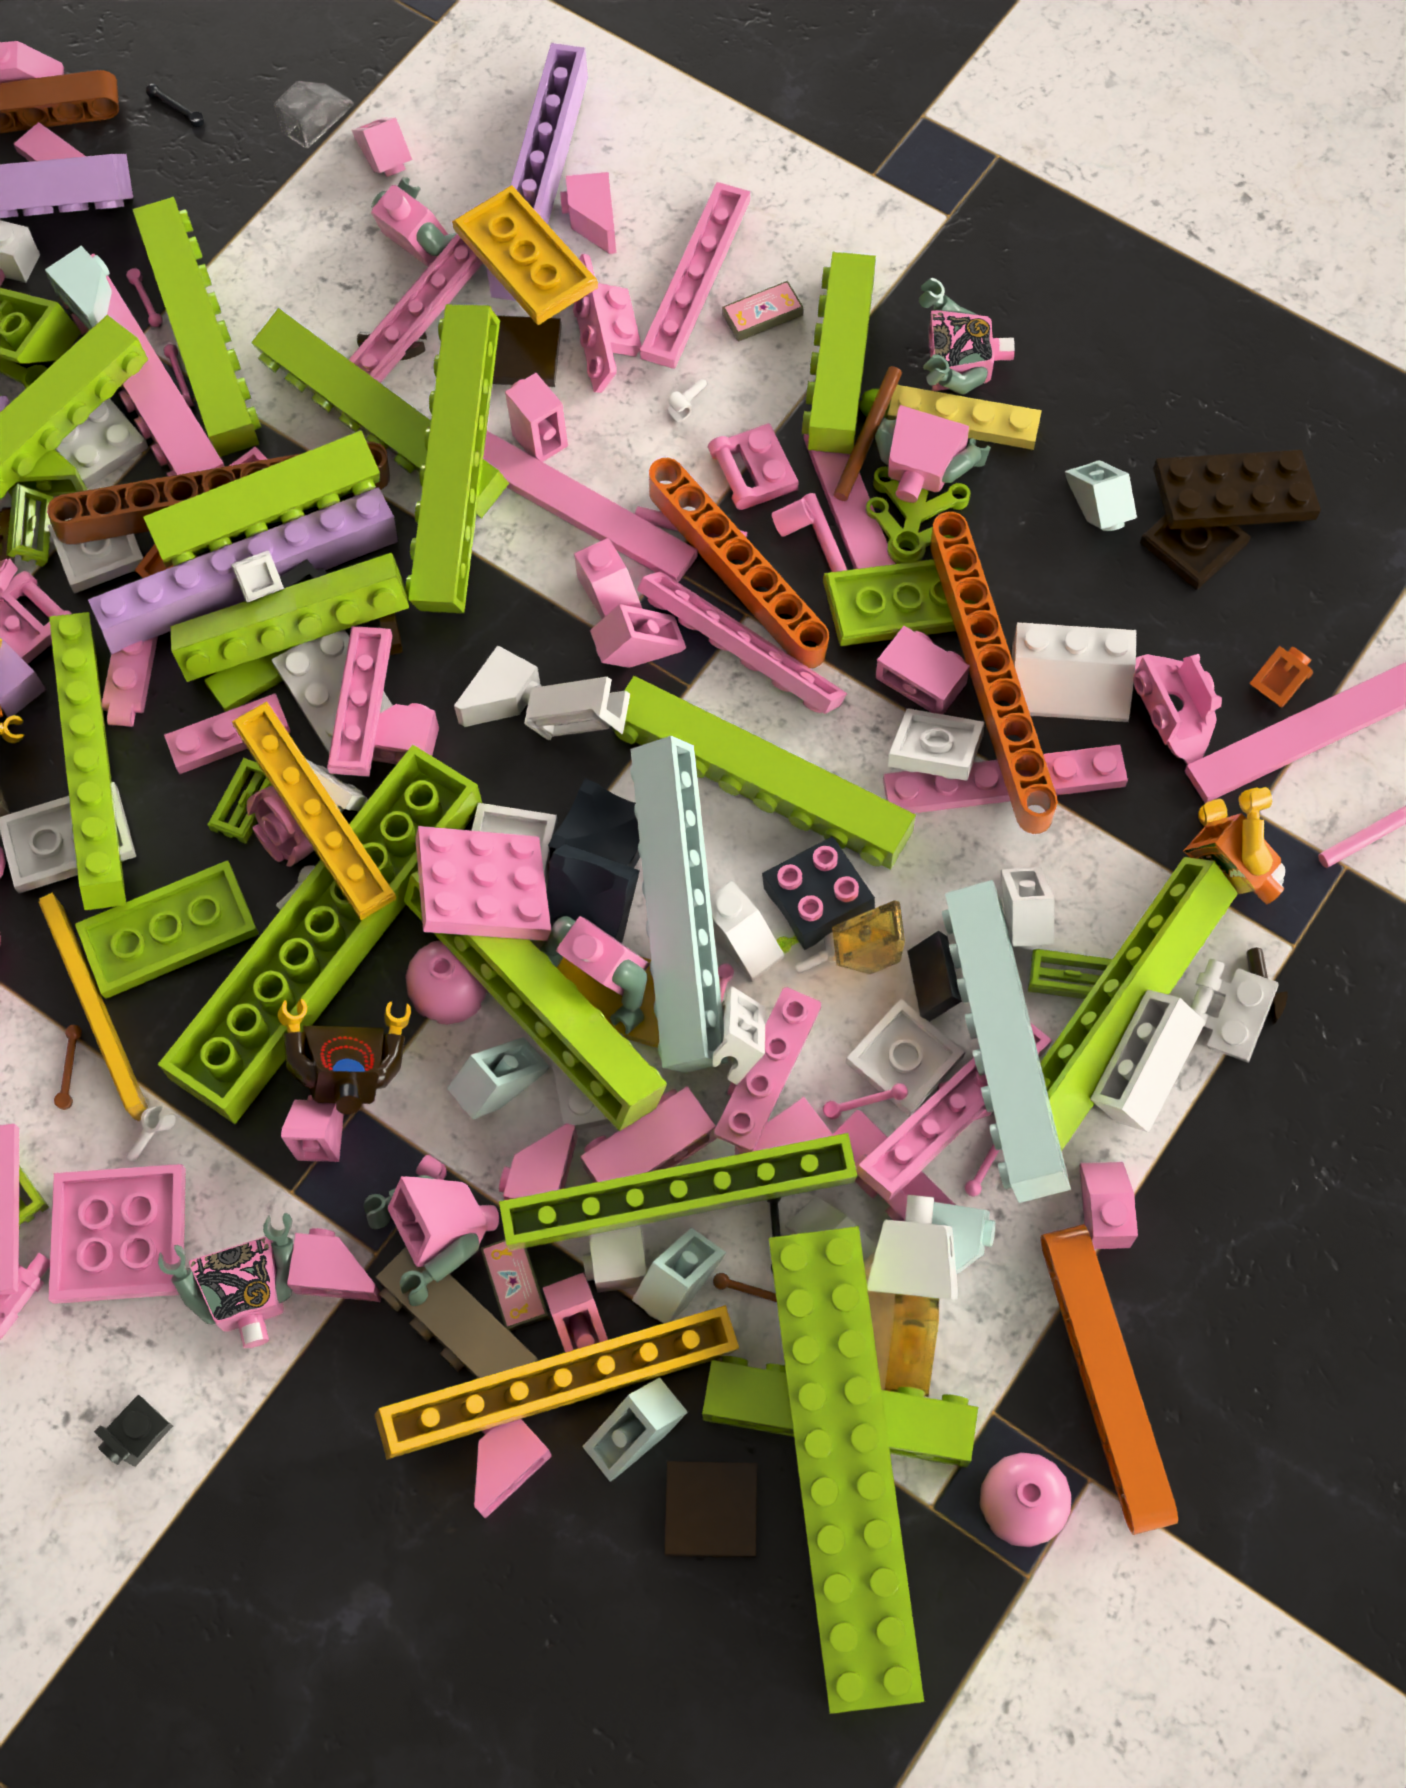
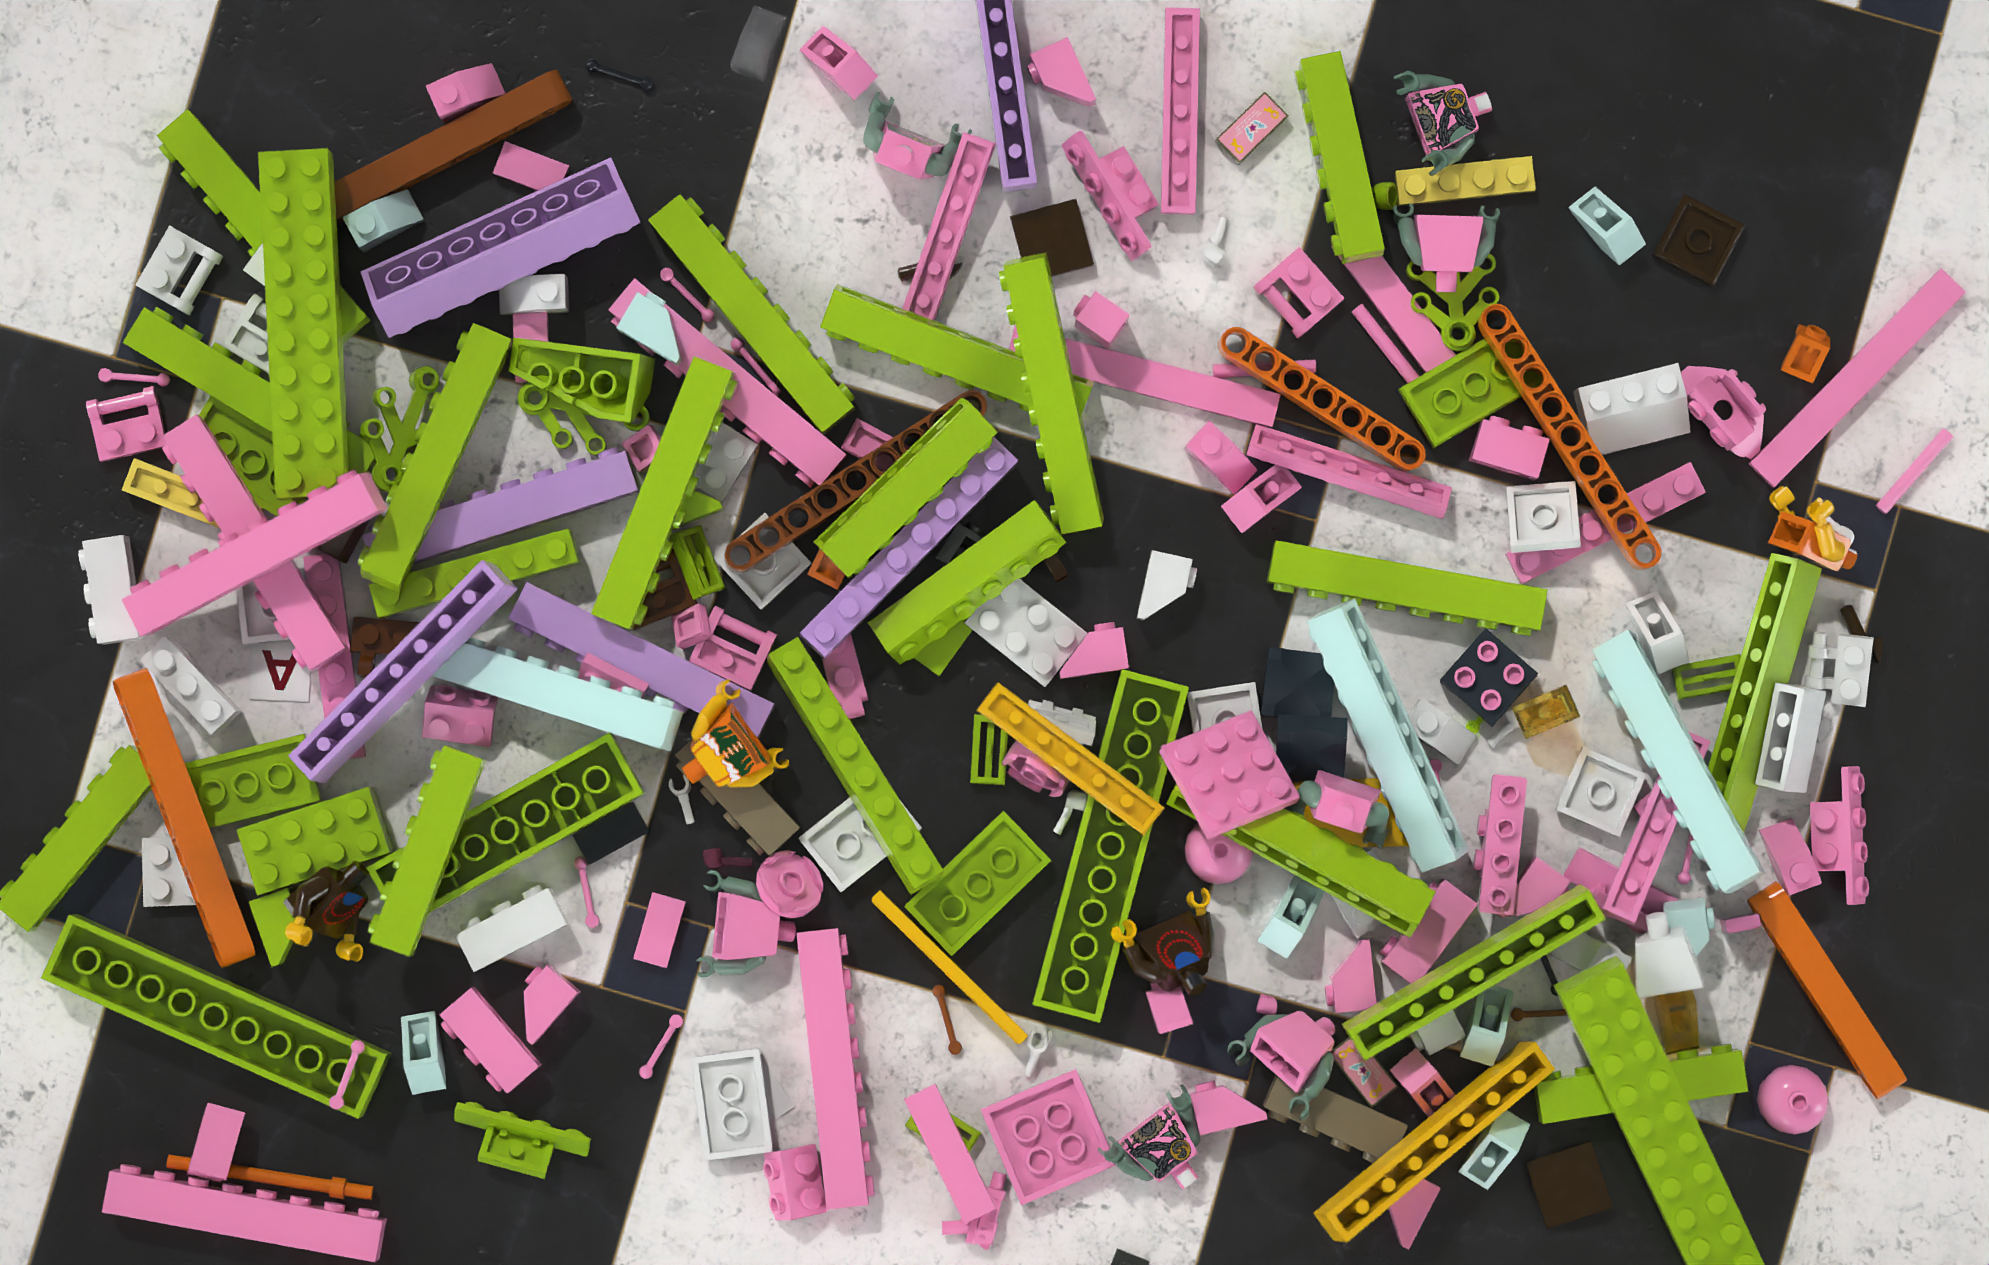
camera: 25 degrees left, 20 degrees up
bright pink plate [164,693,291,774] -> none
white tile [231,550,284,603] -> none
bright pink tile [327,626,392,777] -> none
yellow tile [452,185,598,325] -> none
white window [524,677,630,740] -> none
white hinge [712,986,765,1085] -> none
bright pink hinge [772,498,814,537] -> none
bright pink hinge [823,1083,908,1119] -> none
dark orange bar [833,366,902,501] -> none
black tile [907,931,962,1022] -> none
dark brown plate [1153,450,1321,529] -> none
none -> bright pink tile [1719,913,1761,933]
none -> bright pink bracket [1810,766,1869,905]

